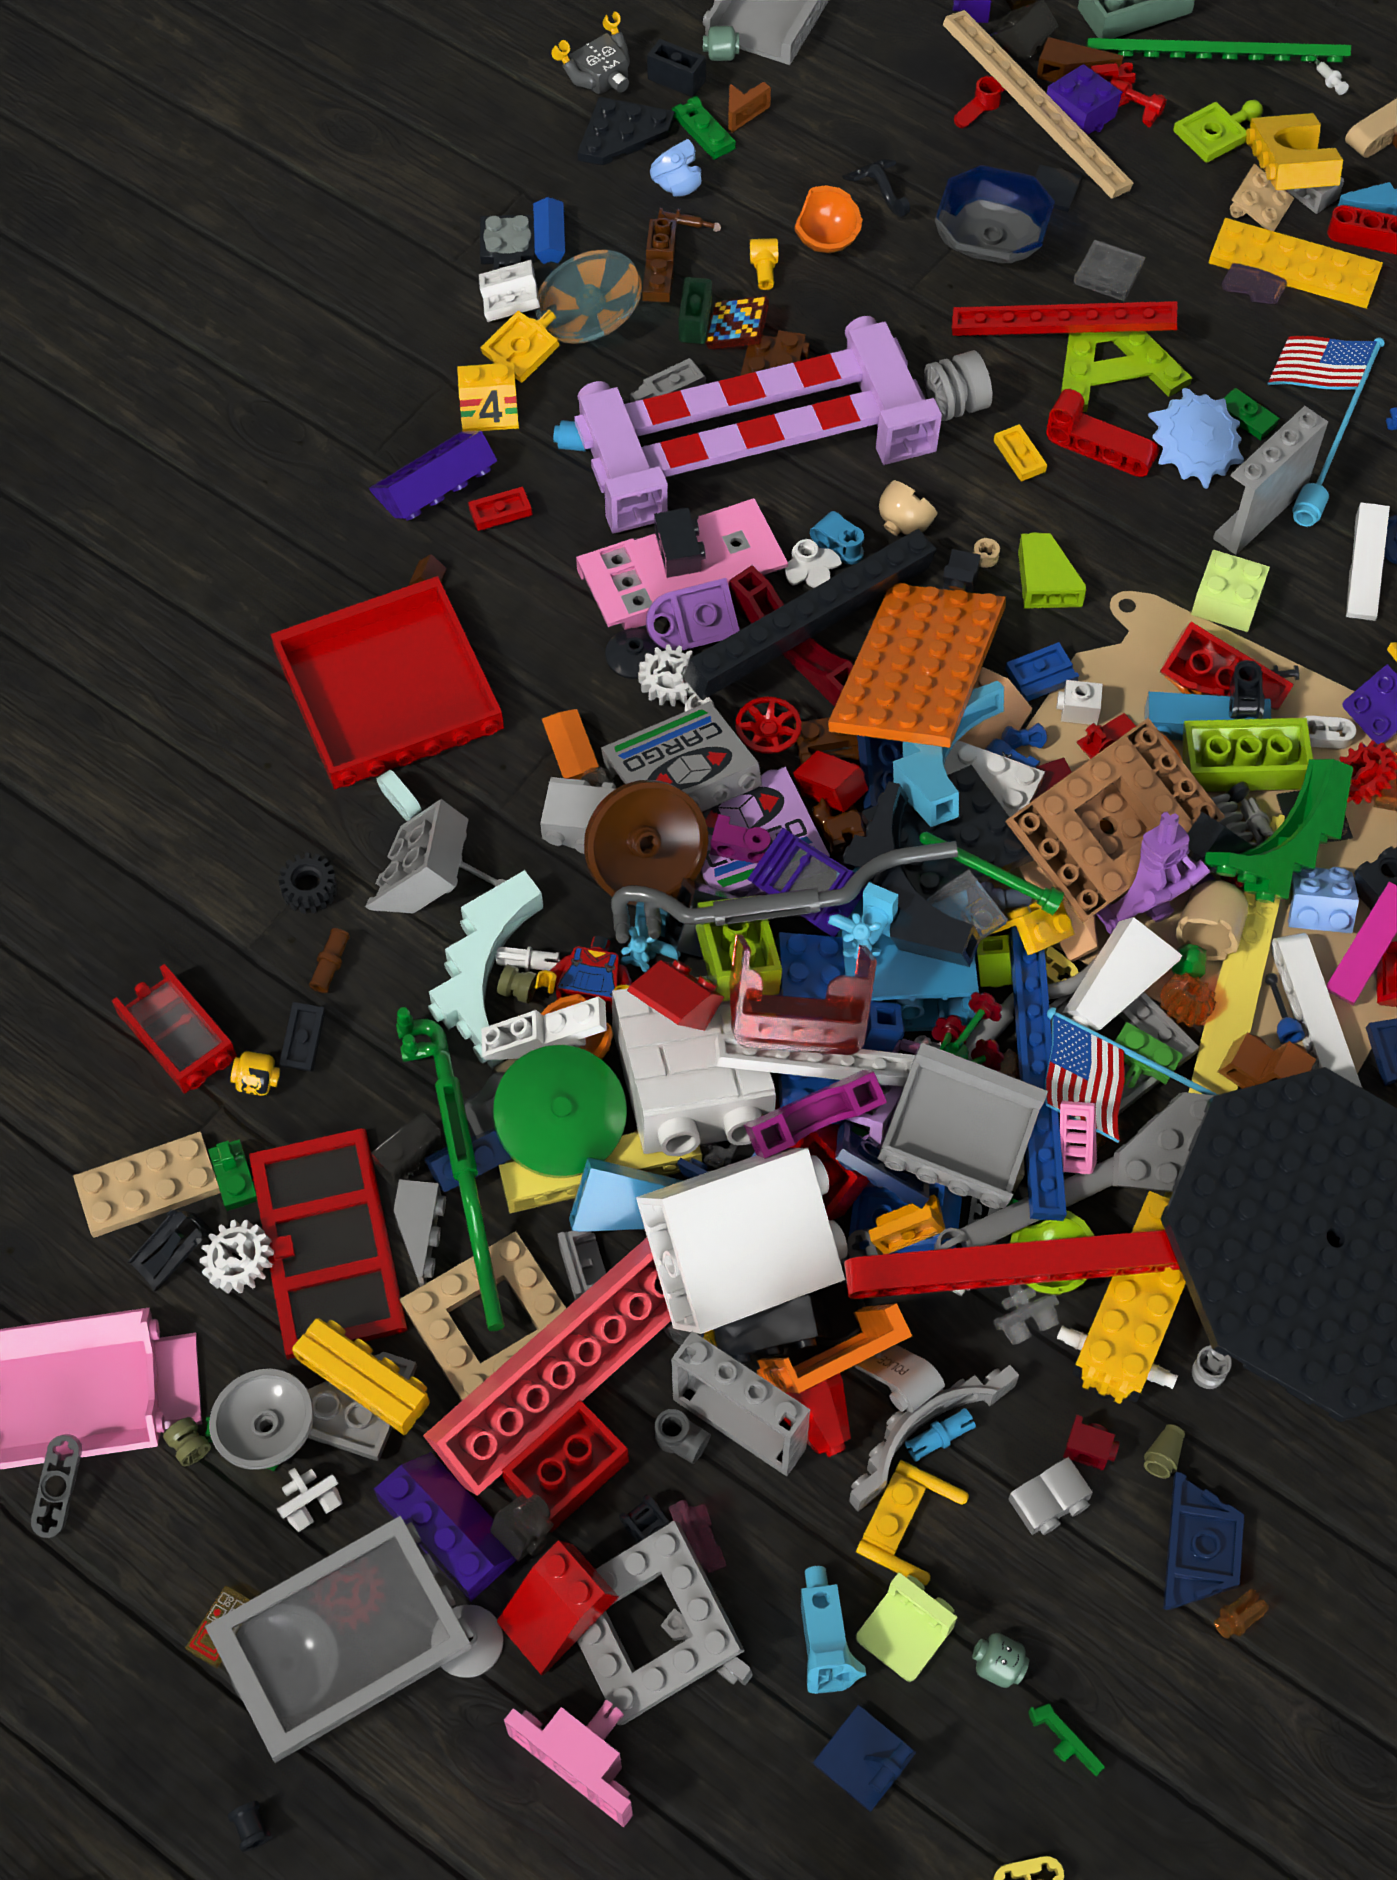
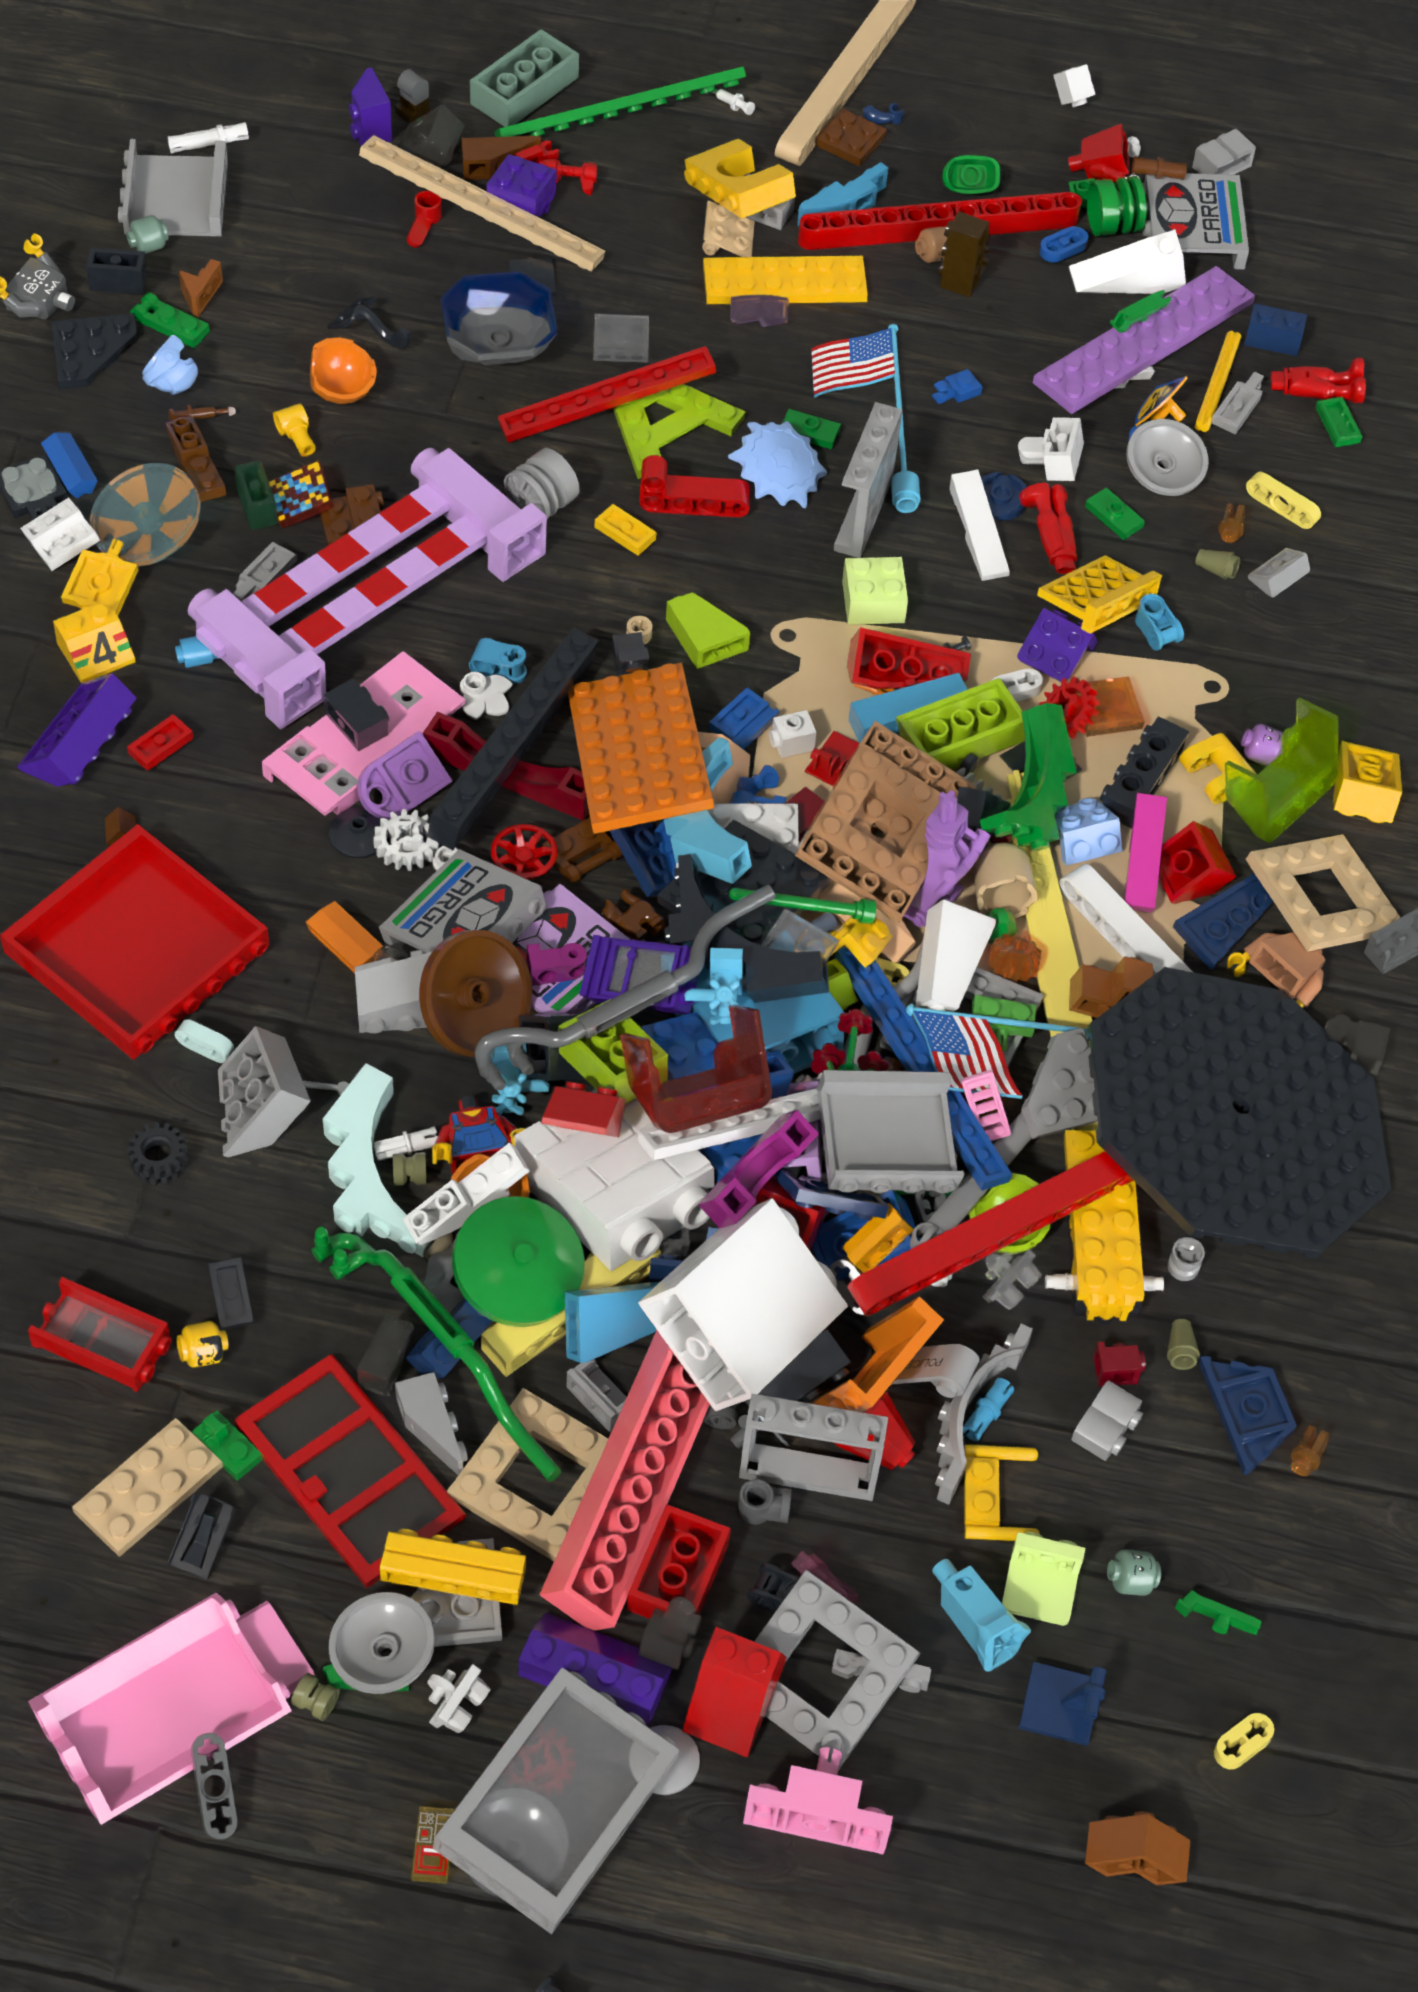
camera: 30 degrees left, 5 degrees down
white gear [200,1220,274,1294] -> none
reddish brown pin [309,928,350,993] -> none
red piece [793,750,869,812] -> none
tan cylinder [879,480,938,536] -> none
lime plate [1173,100,1263,163] -> none
black piece [1229,660,1265,719] -> none
light grey axle [1240,797,1274,845] -> none
blue hinge [1265,973,1305,1044] -> none

